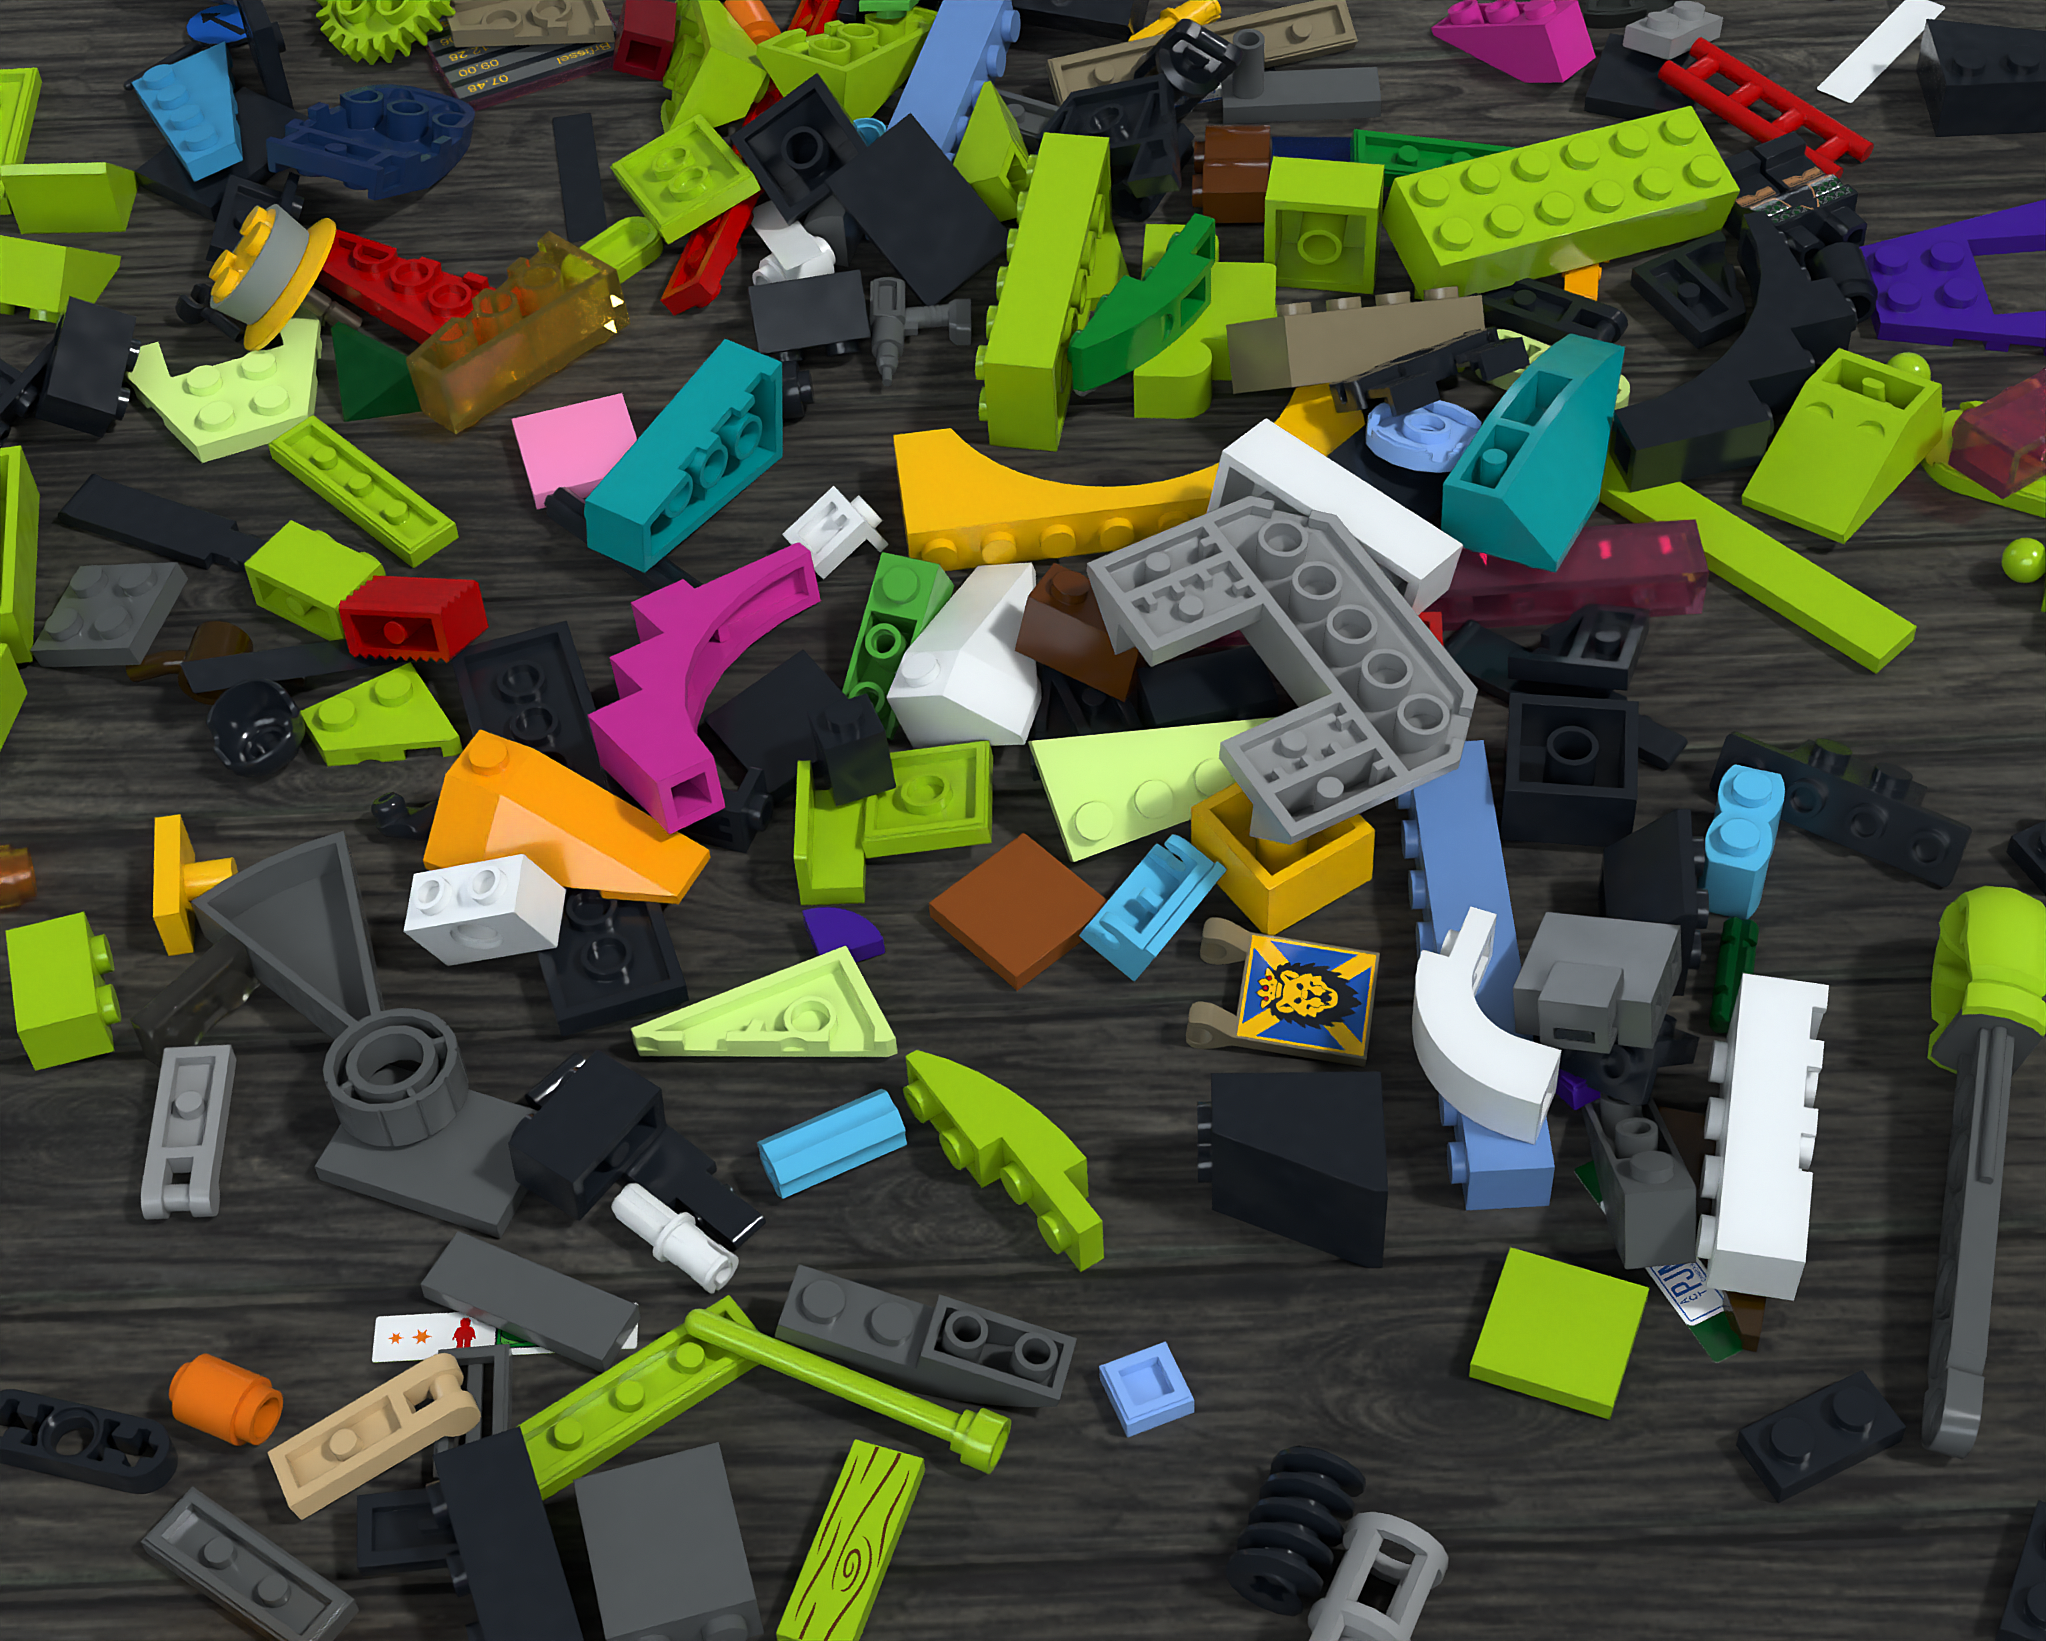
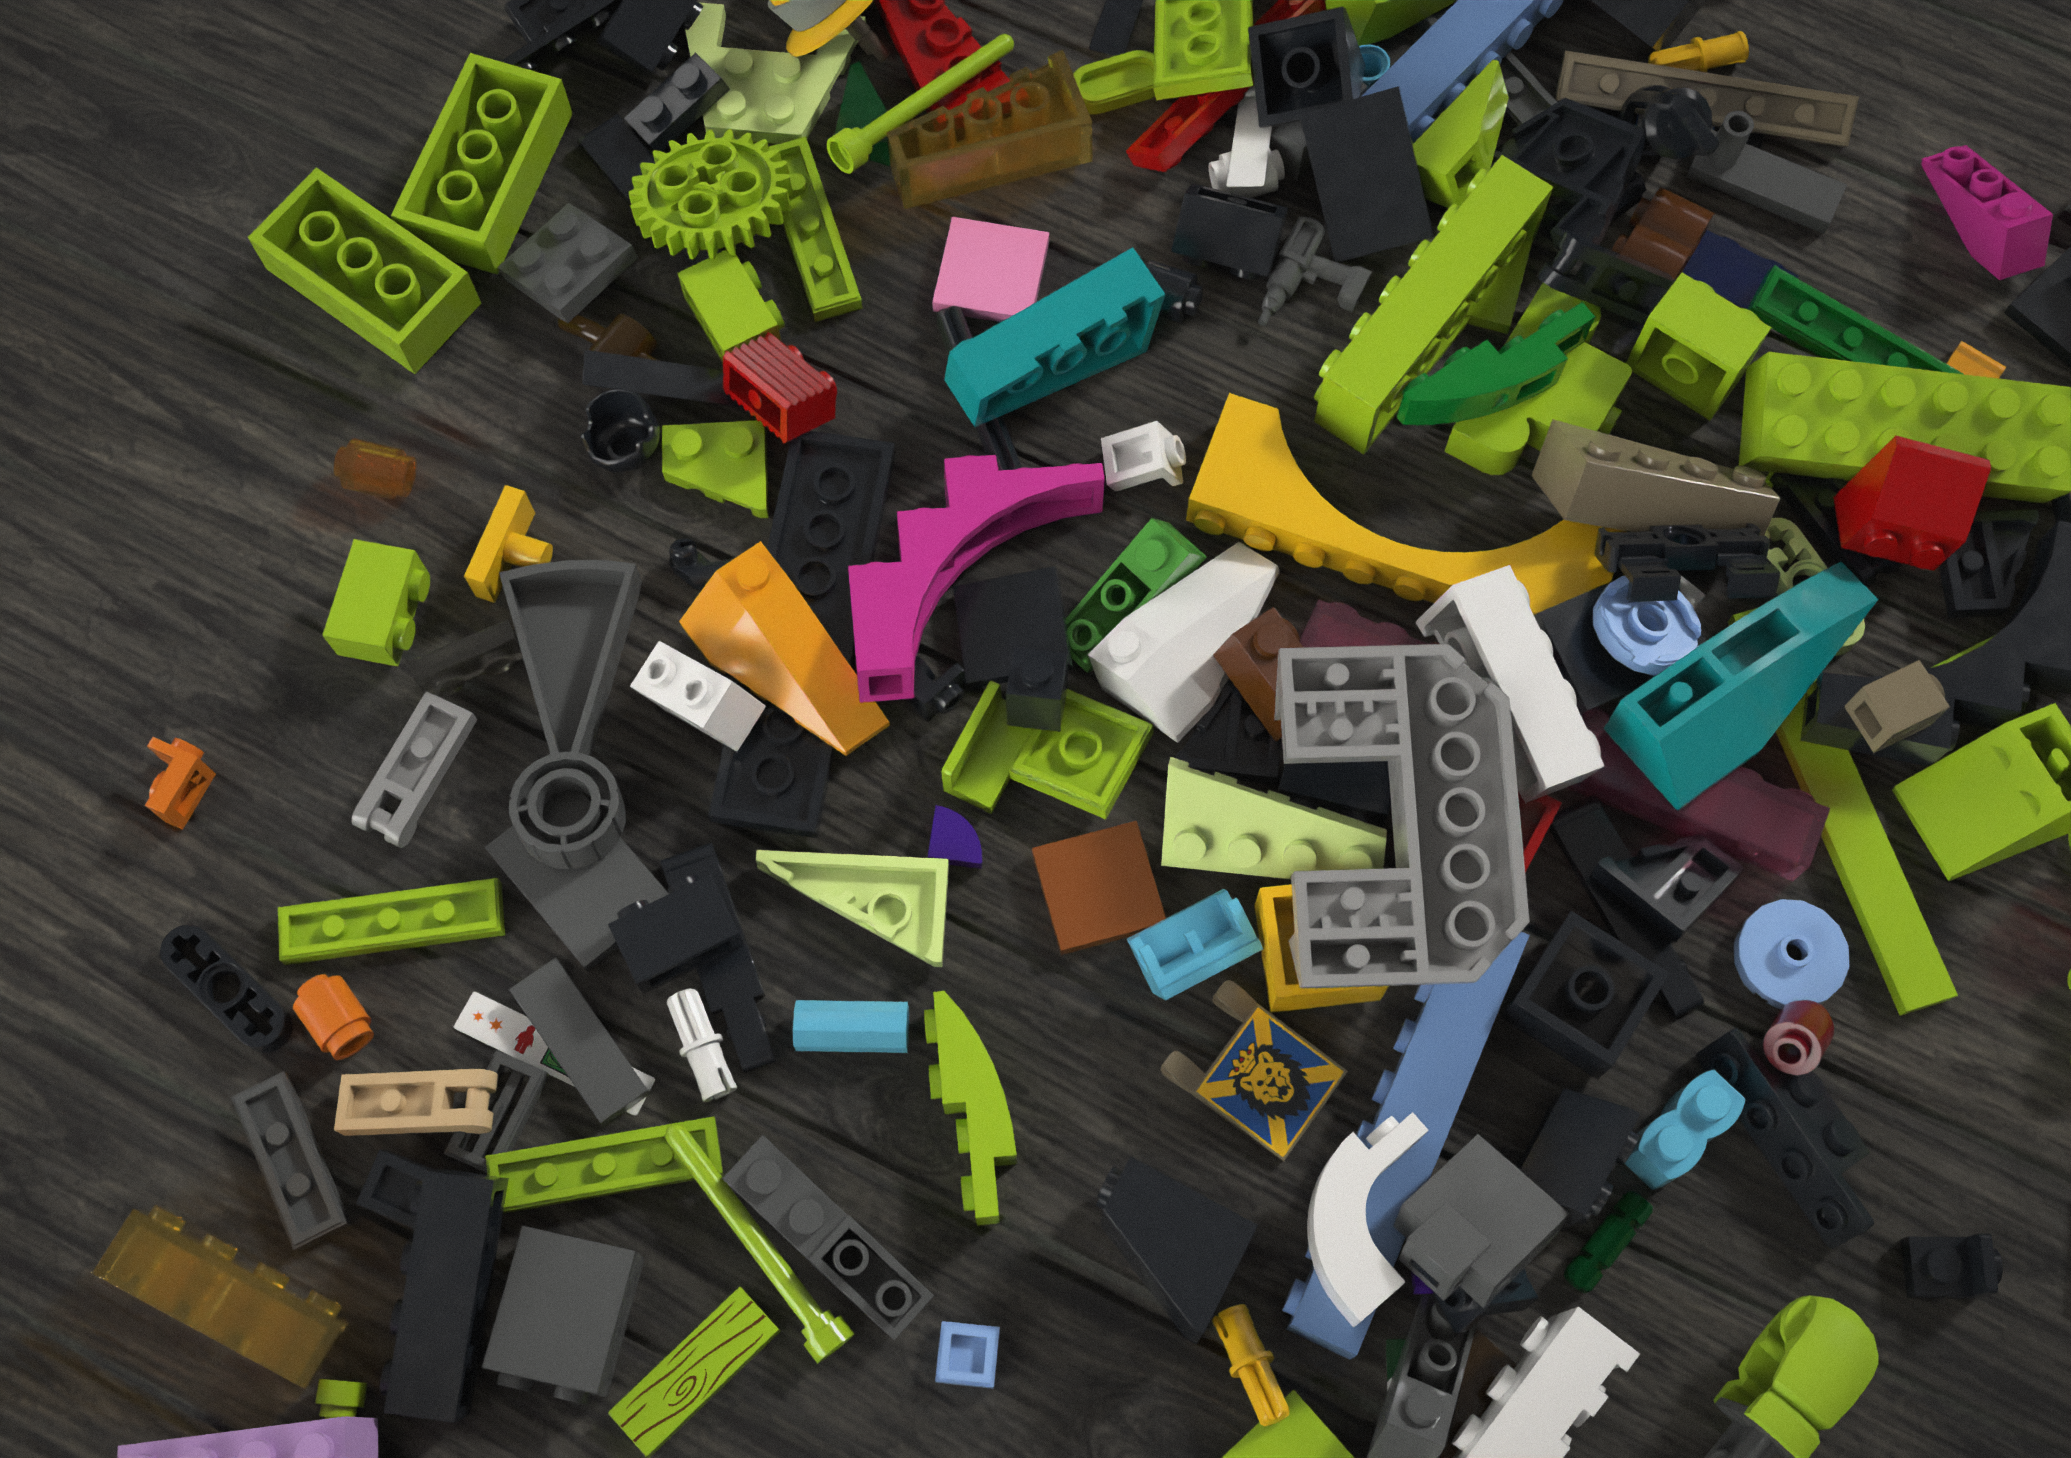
camera: 25 degrees right, 20 degrees up
none -> lime tile [278,878,505,965]
none -> black plate [624,52,730,151]
none -> lime gear [629,129,793,259]
none -> lime piece [826,34,1014,174]
none -> yellow axle [1212,1304,1289,1426]
none -> black plate [1537,230,1676,325]
none -> light blue plate [1734,899,1850,1009]
none -> dark red brick [1763,1000,1834,1075]
none -> red slope [1833,435,1991,571]
none -> dark tan brick [1844,660,1950,753]

